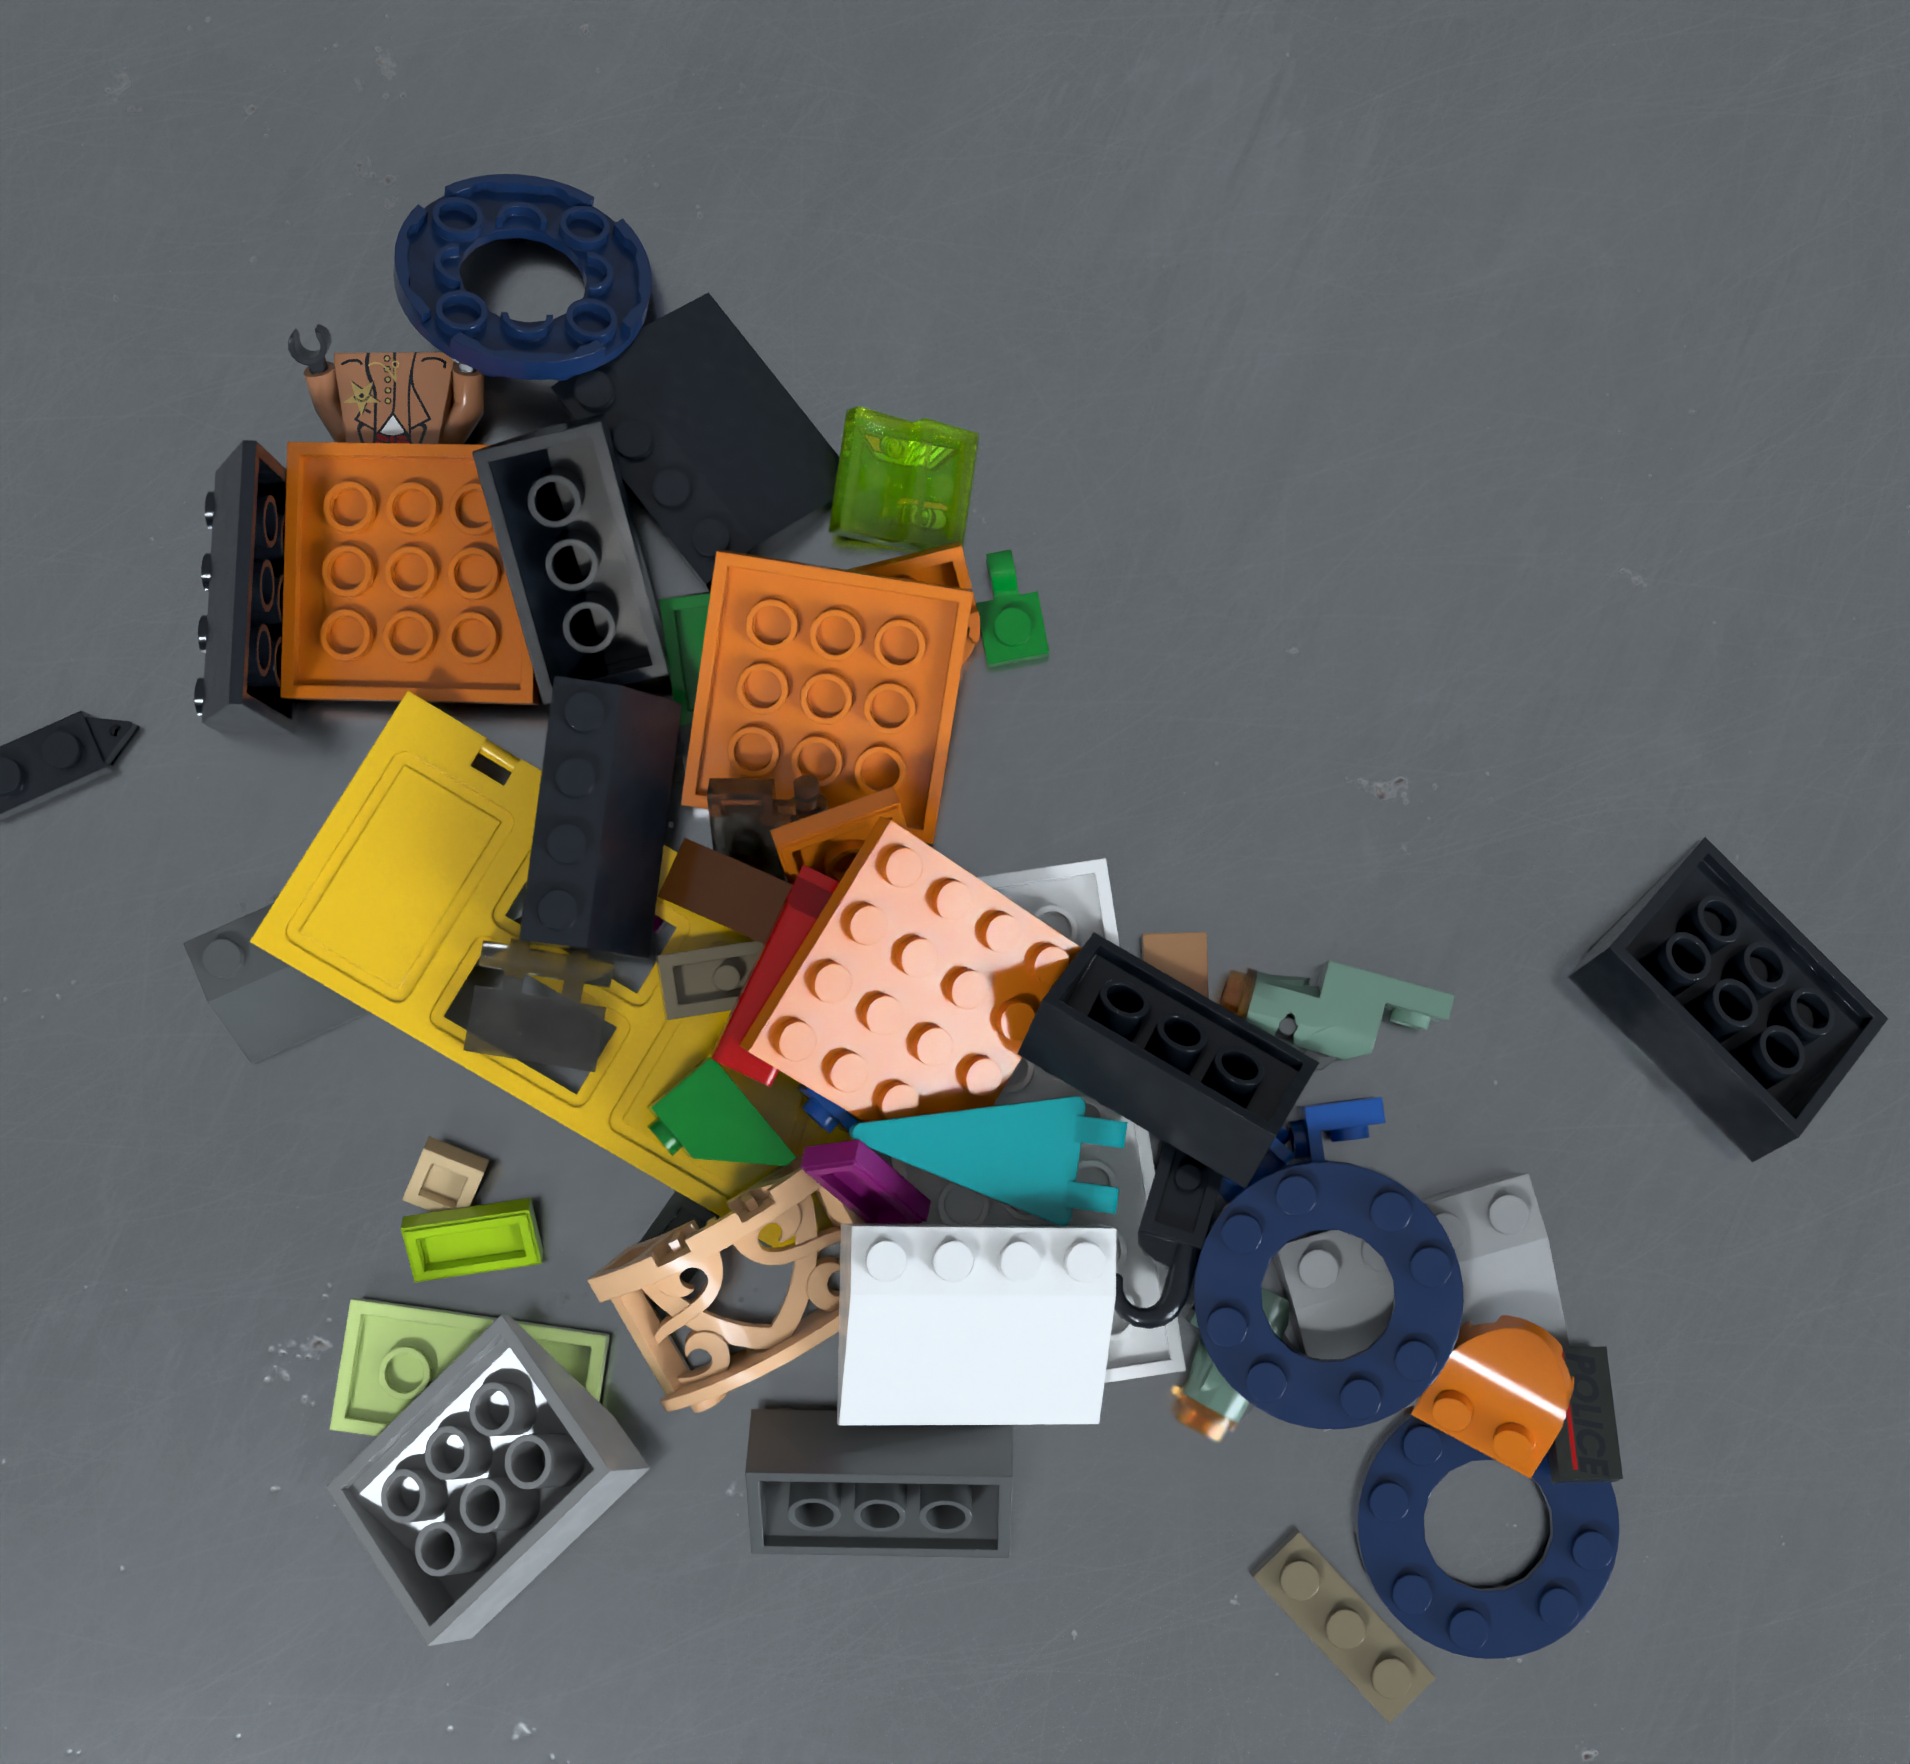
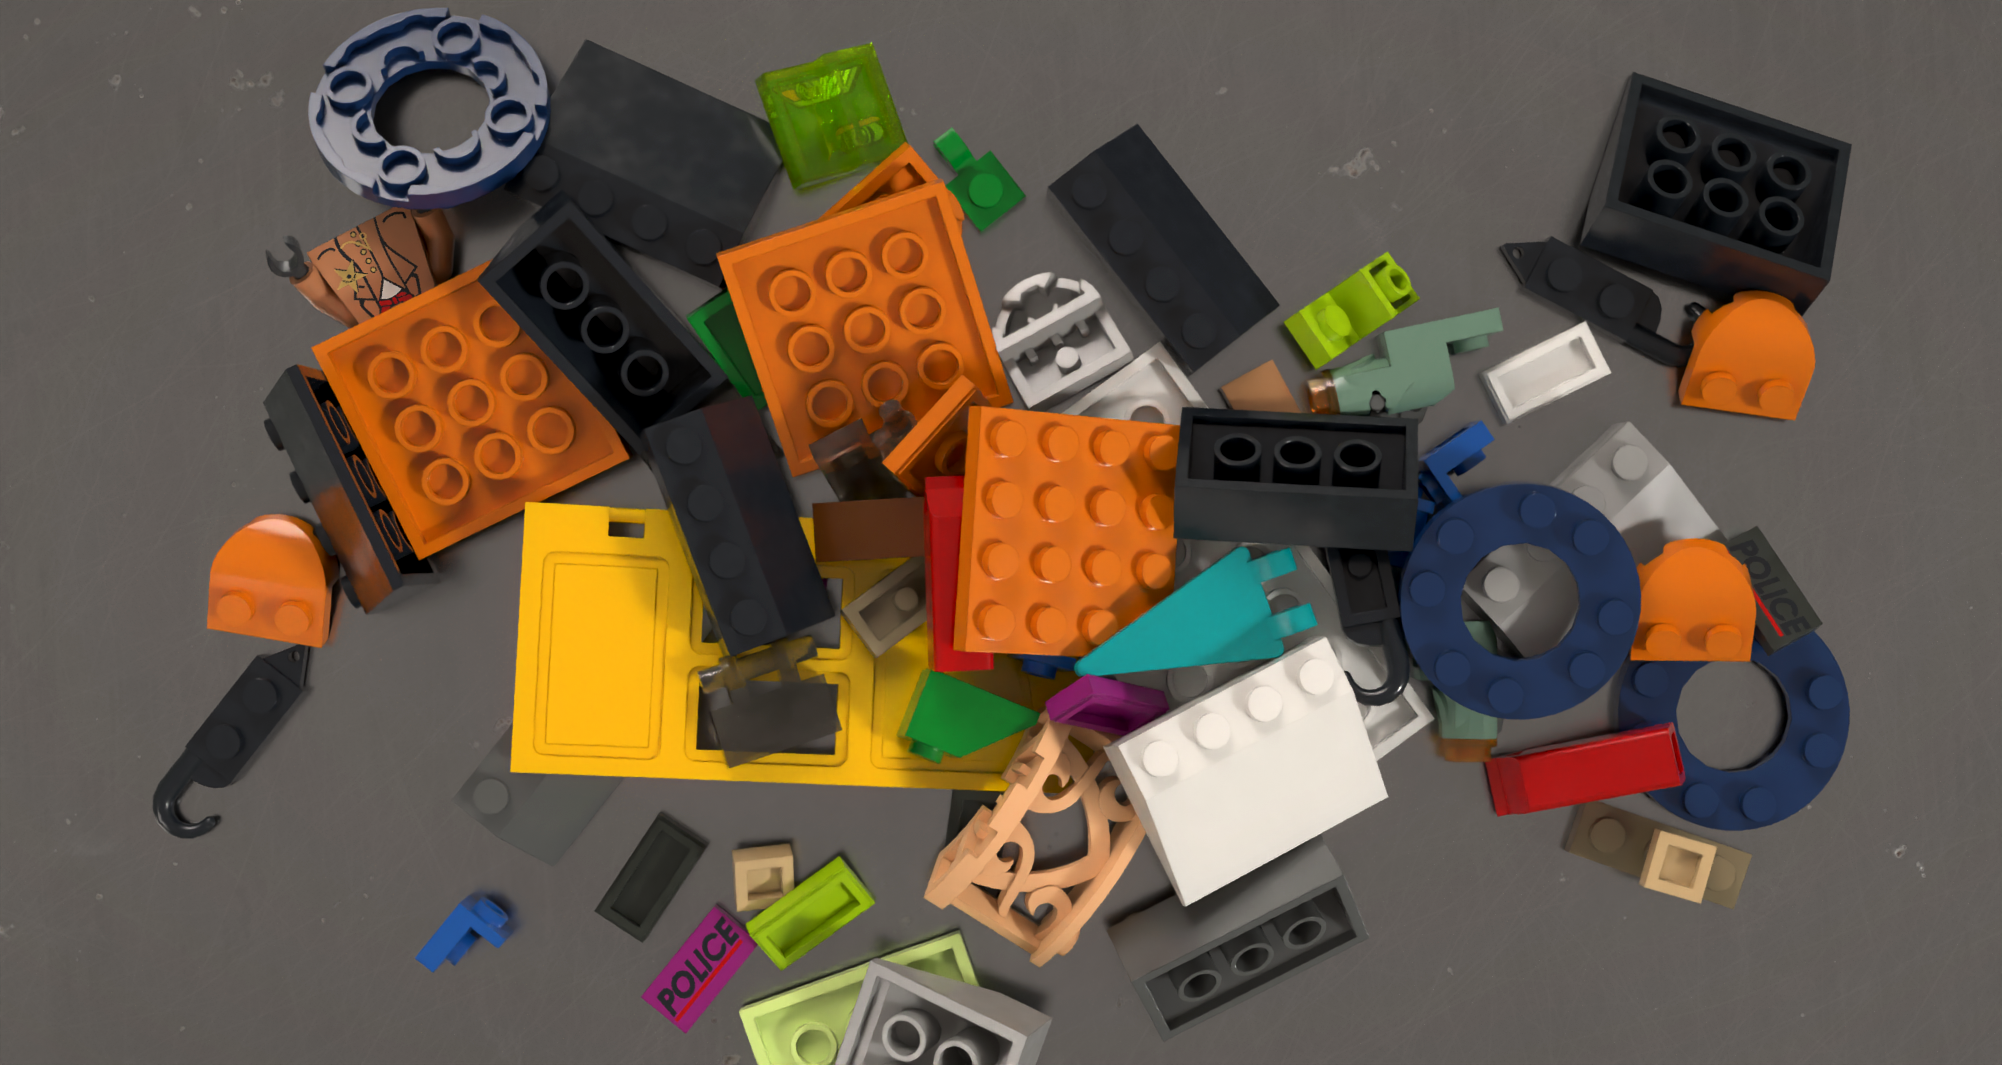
camera: 30 degrees left, 5 degrees up
none -> orange slope [207,514,339,648]
none -> blue bracket [415,895,514,973]
none -> pearl dark grey tile [595,812,709,943]
none -> magenta tile [641,904,758,1034]
none -> light grey slope [992,272,1134,412]
none -> black slope [1046,123,1280,377]
none -> lime slope [1284,251,1420,370]
none -> white tile [1478,321,1611,425]
none -> red piece [1485,722,1686,817]
none -> black plate [1501,236,1706,367]
none -> tan plate [1639,828,1717,904]
none -> orange slope [1678,291,1815,421]

